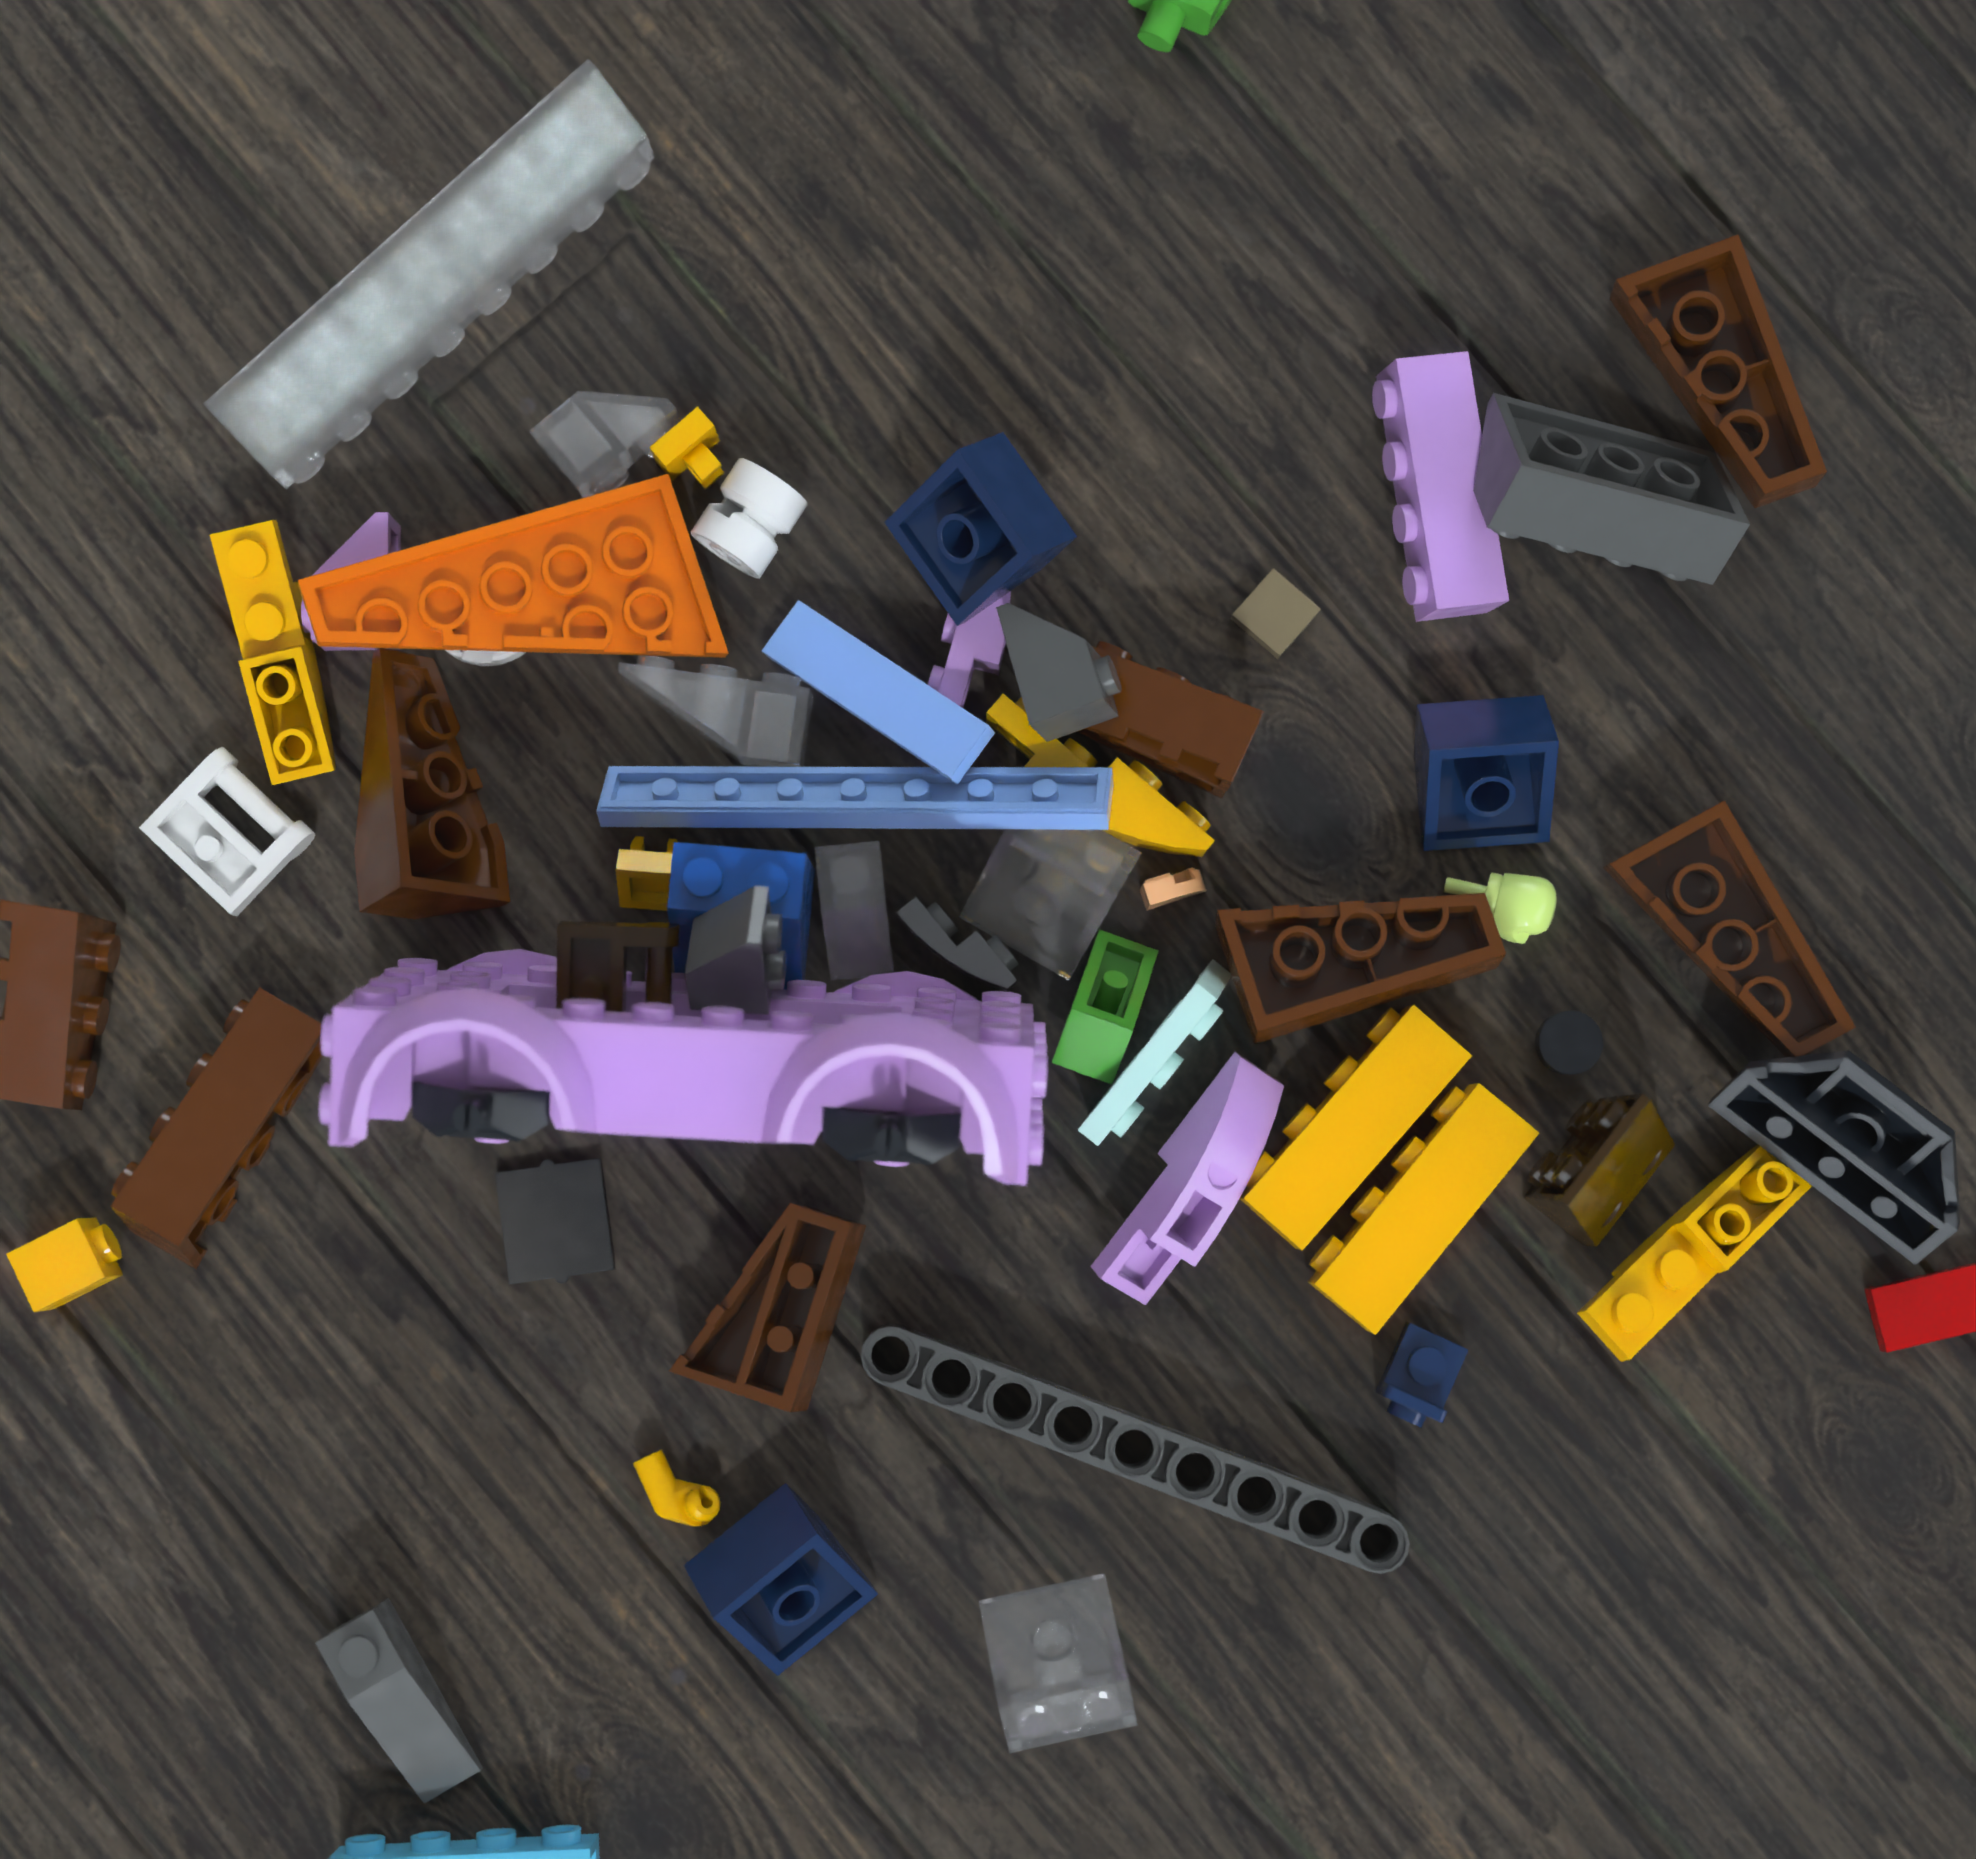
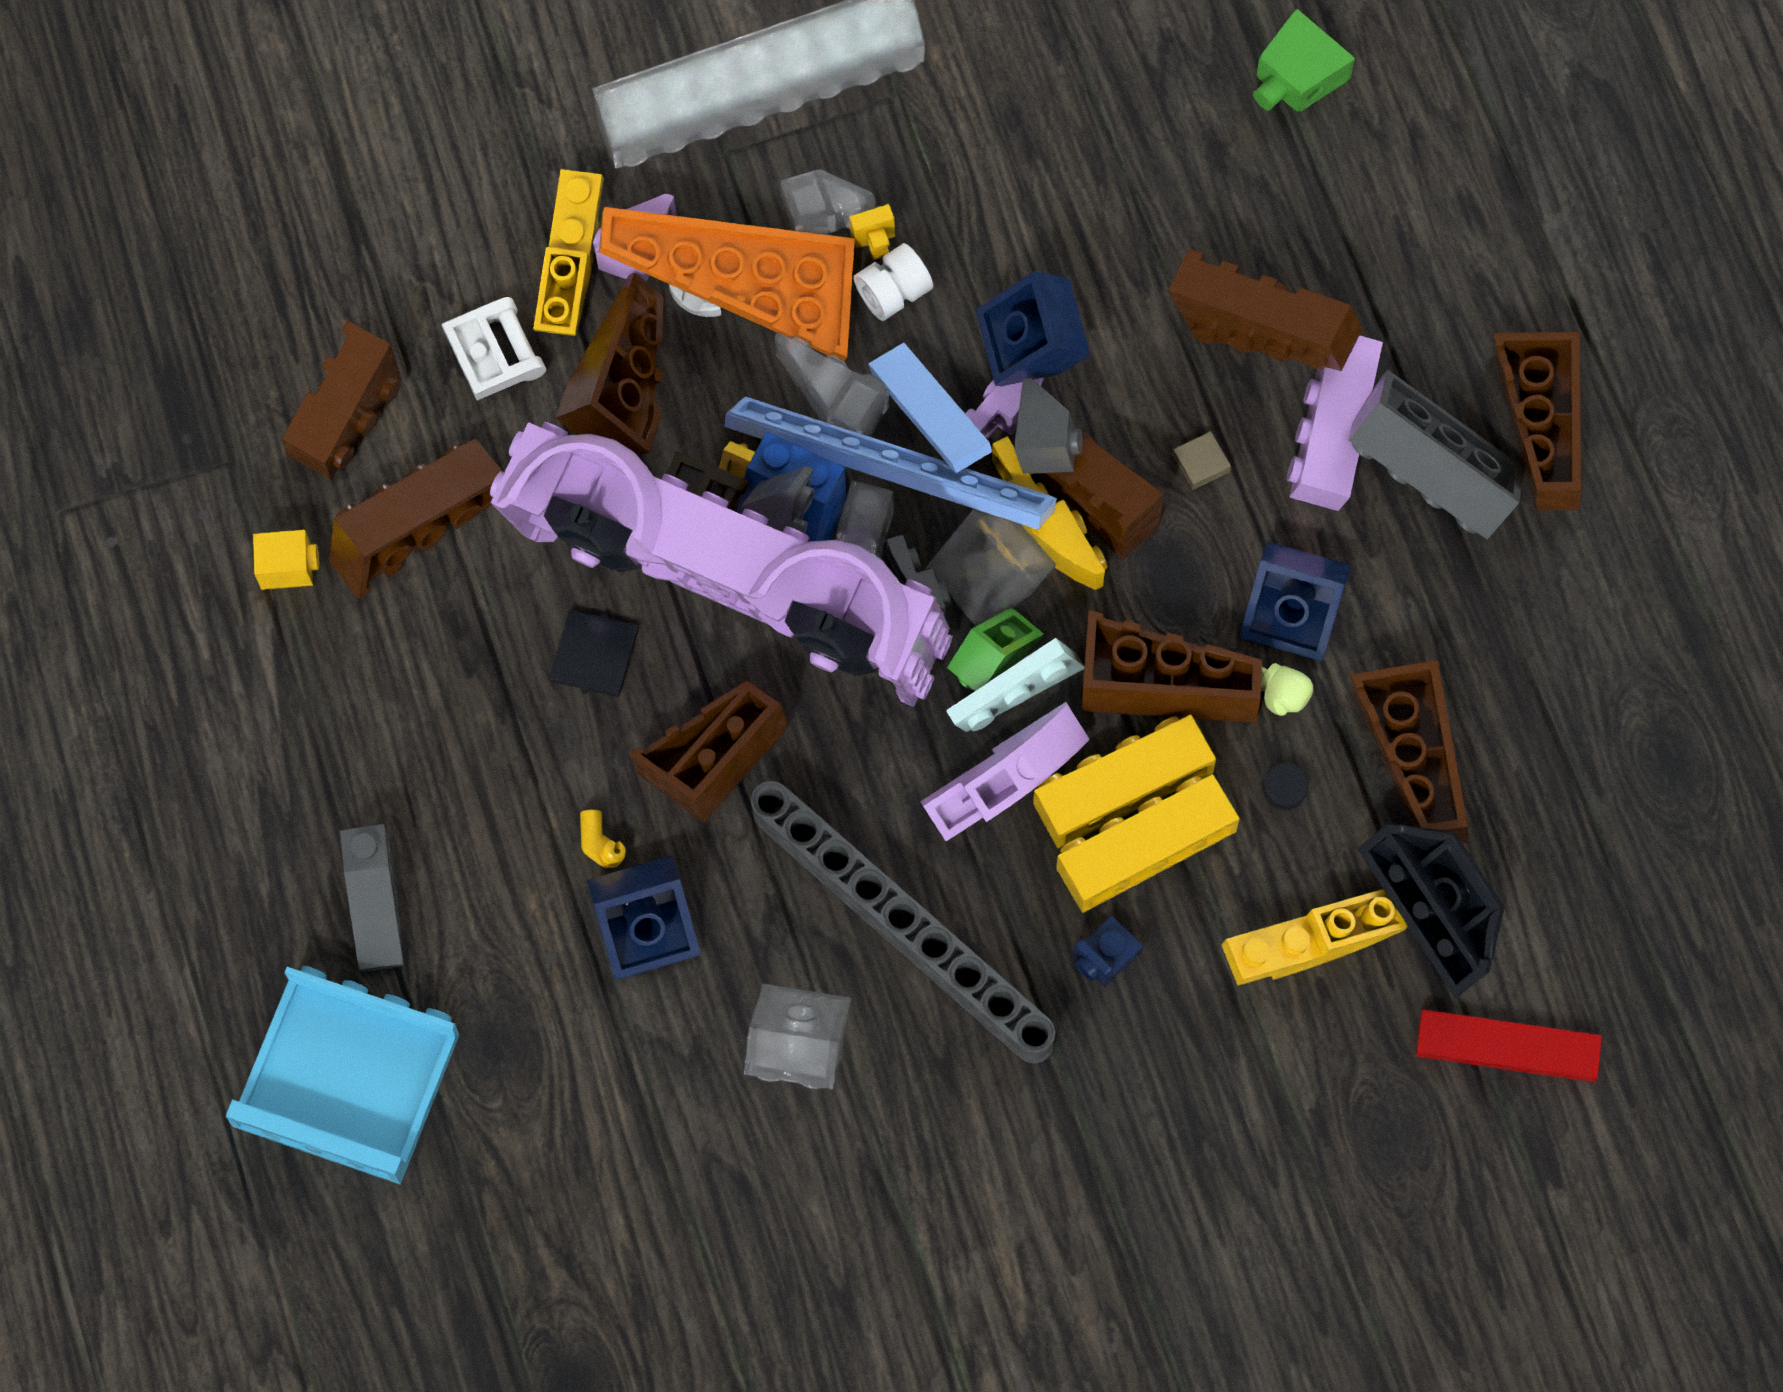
camera: 25 degrees right, 15 degrees down
light nougat tile [1140,867,1206,911] -> none
dark brown slope [1523,1093,1675,1247] -> none
none -> reddish brown wedge [1168,249,1363,371]

